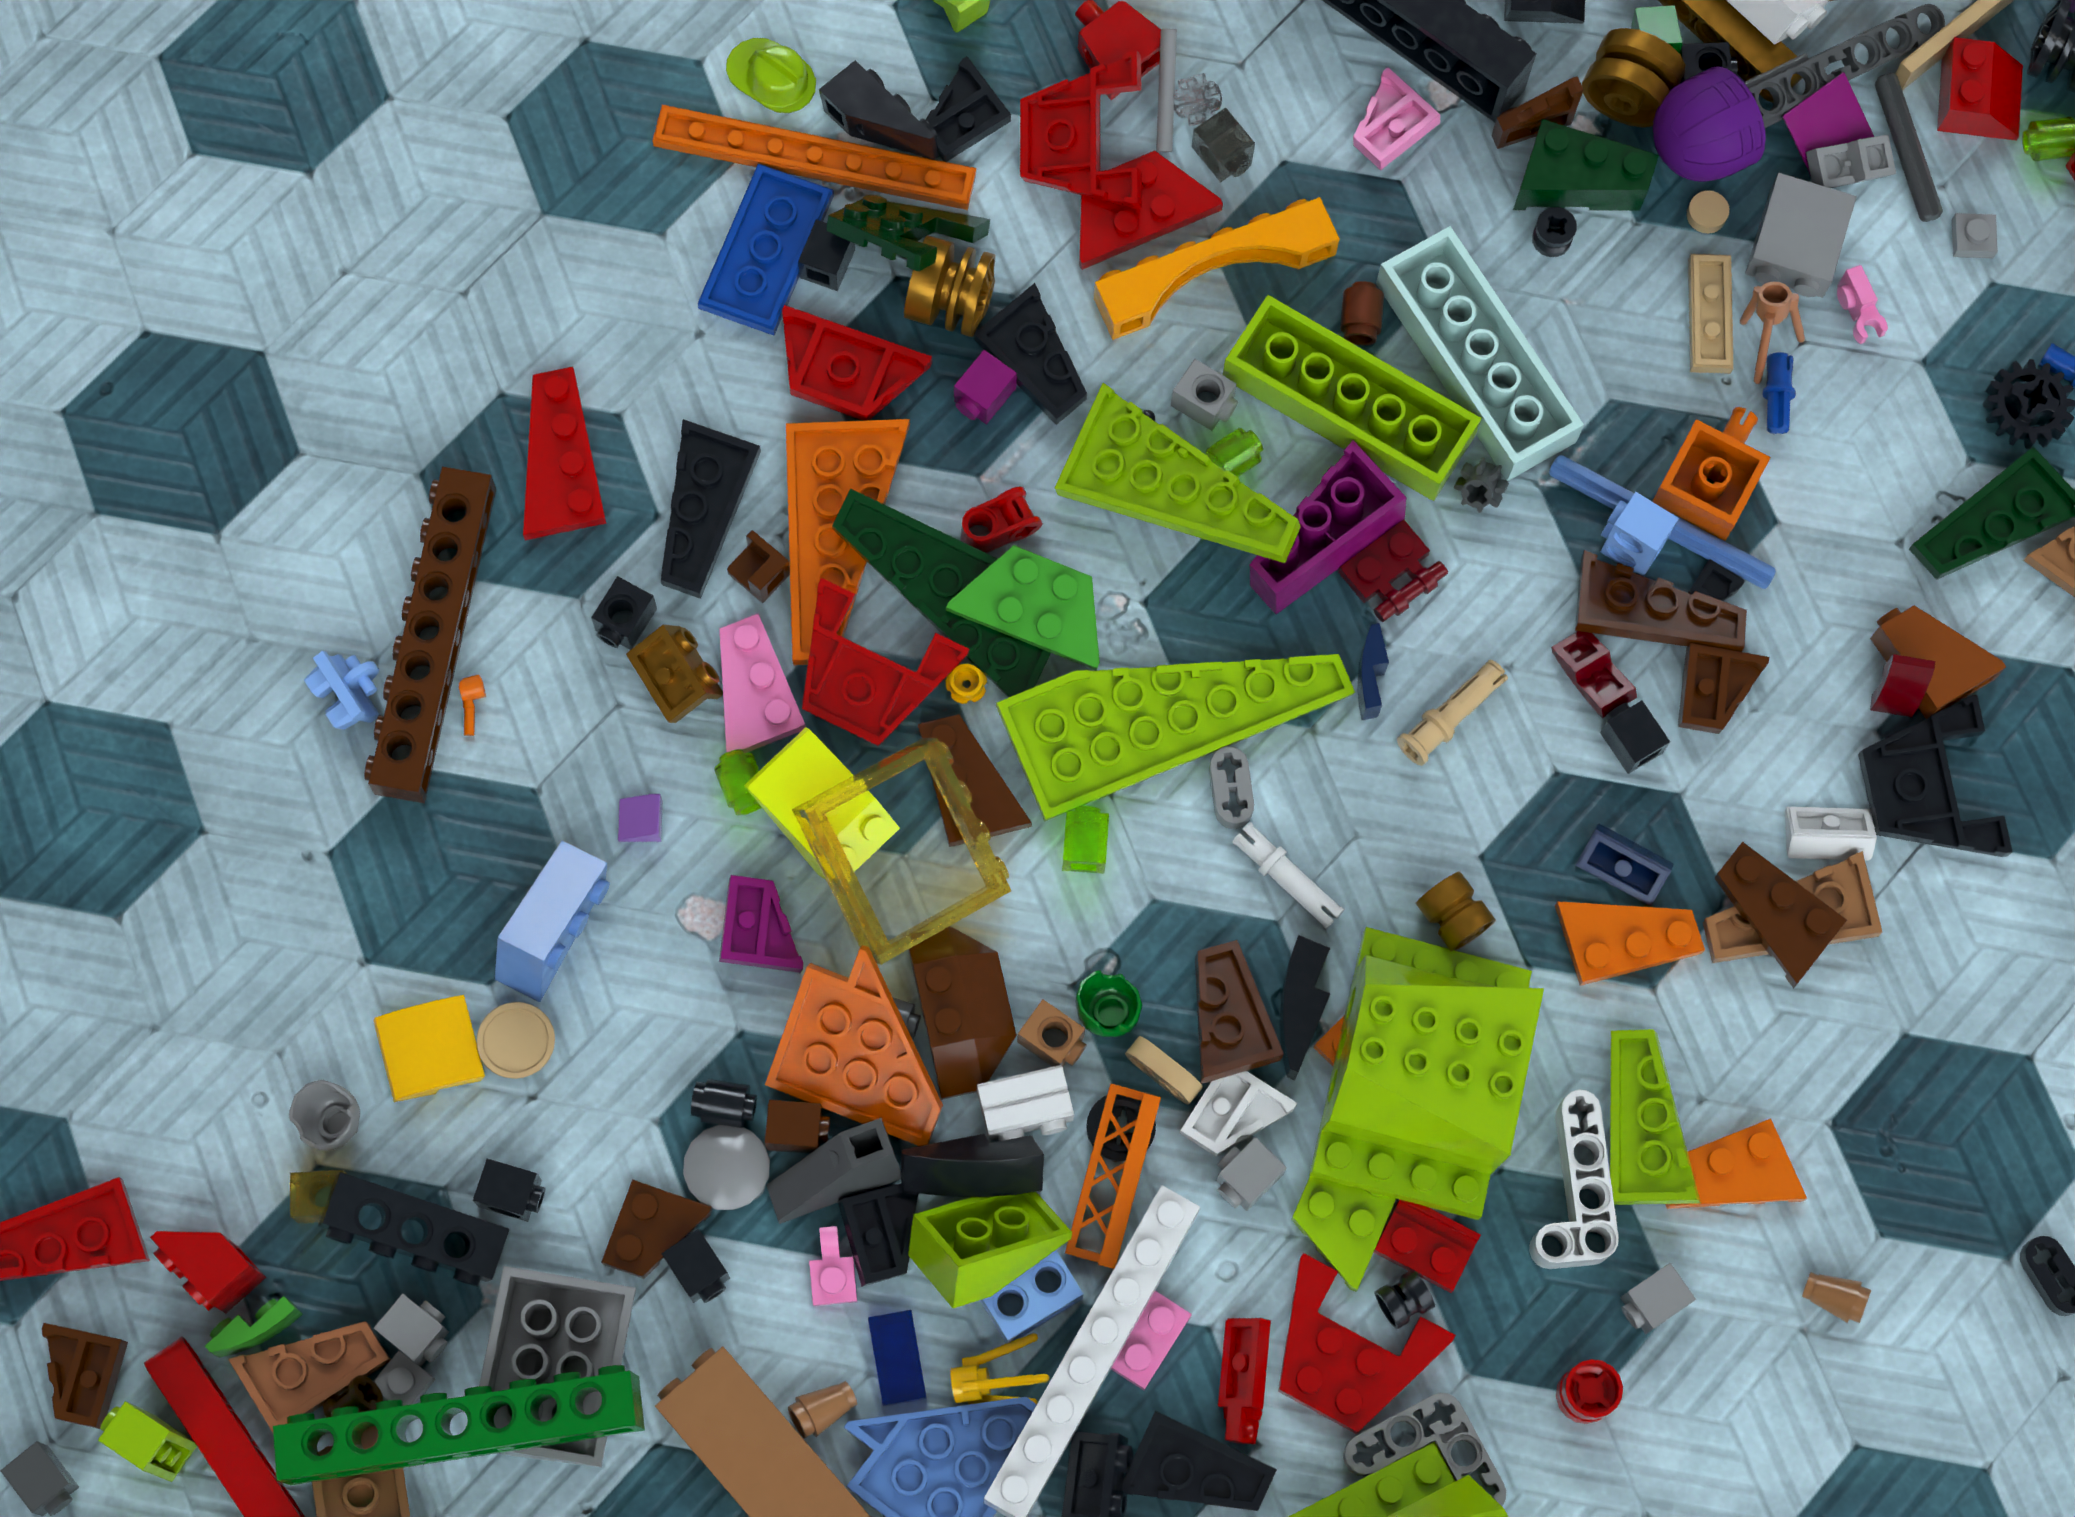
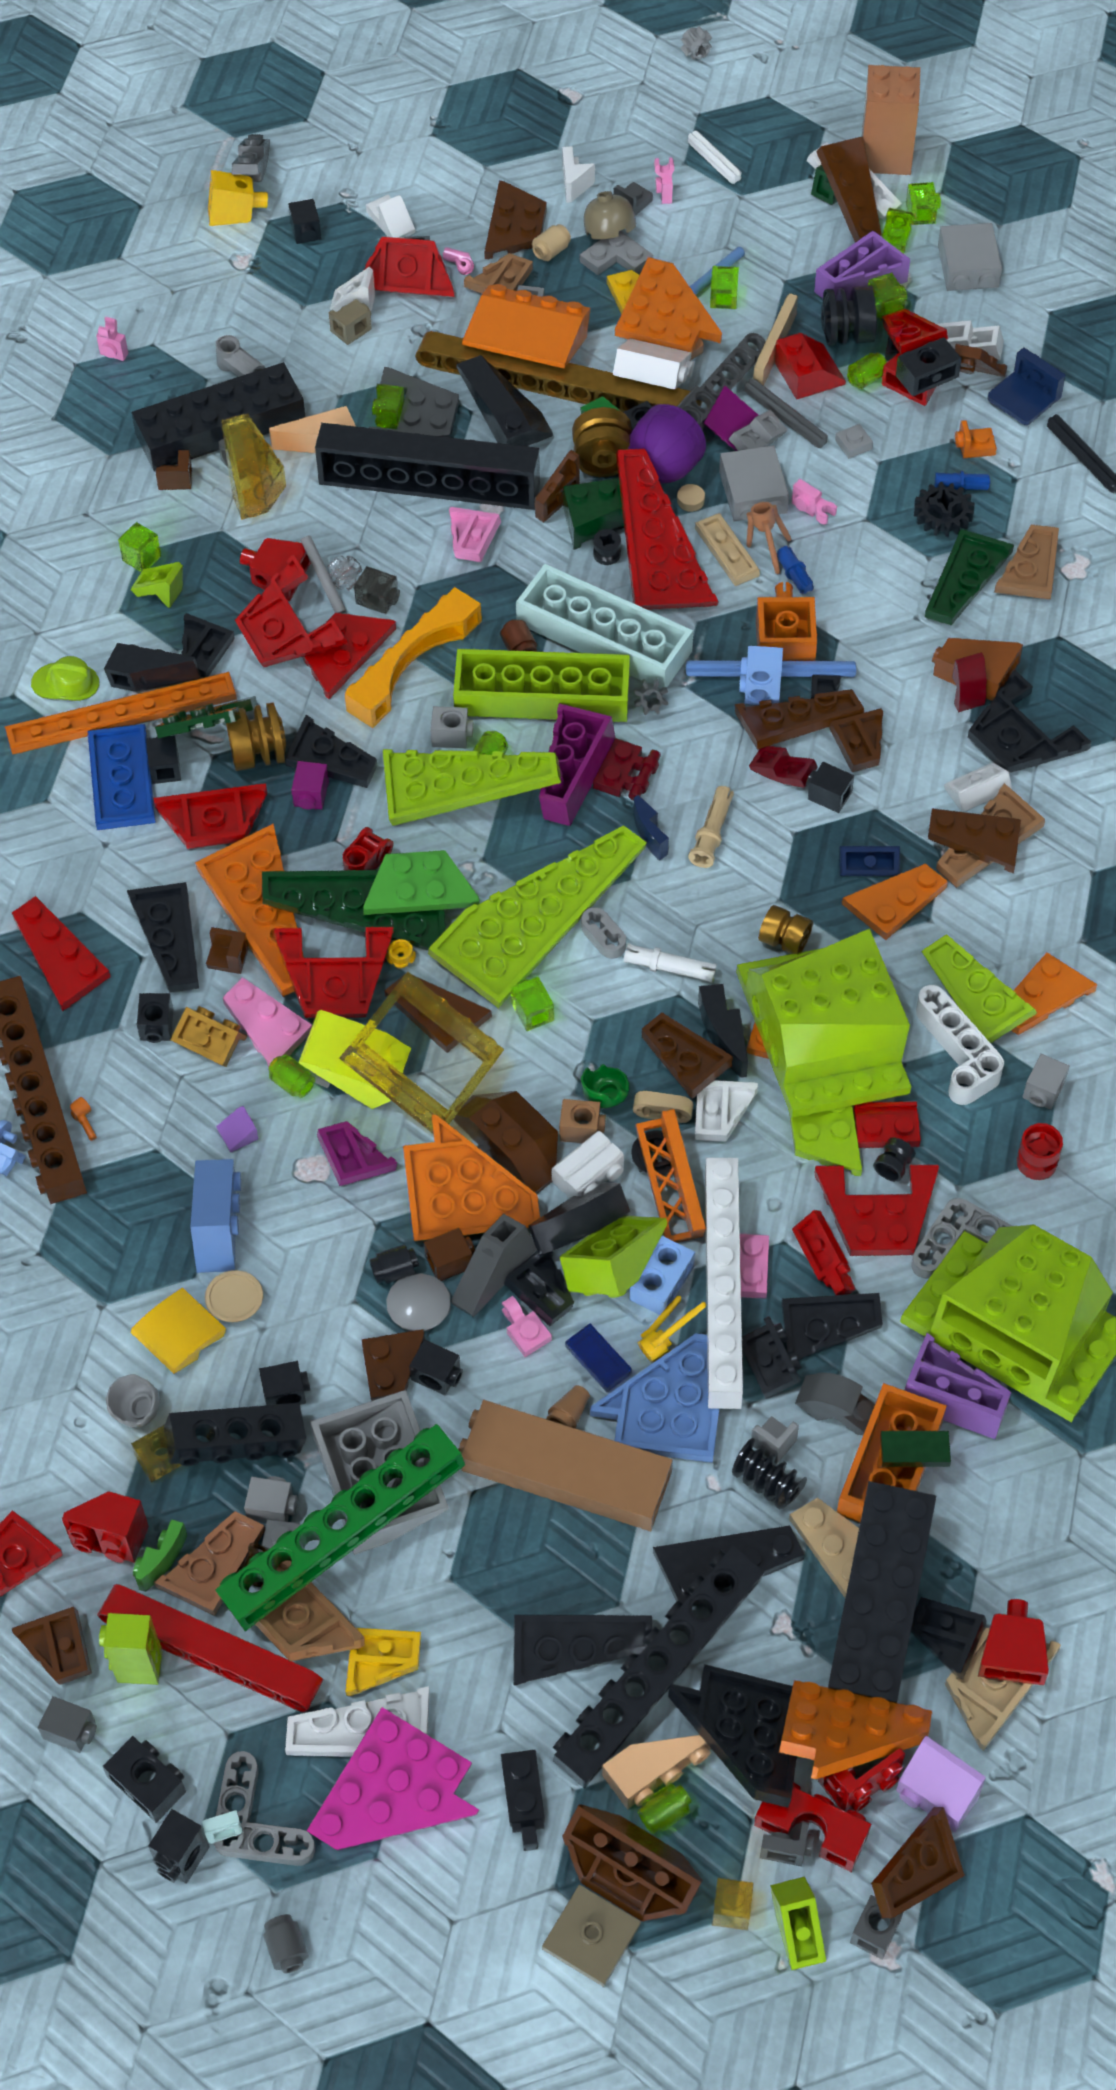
camera: 25 degrees left, 15 degrees down
light grey brick [1216,1137,1287,1211] -> none
none -> red wing [616,449,719,610]

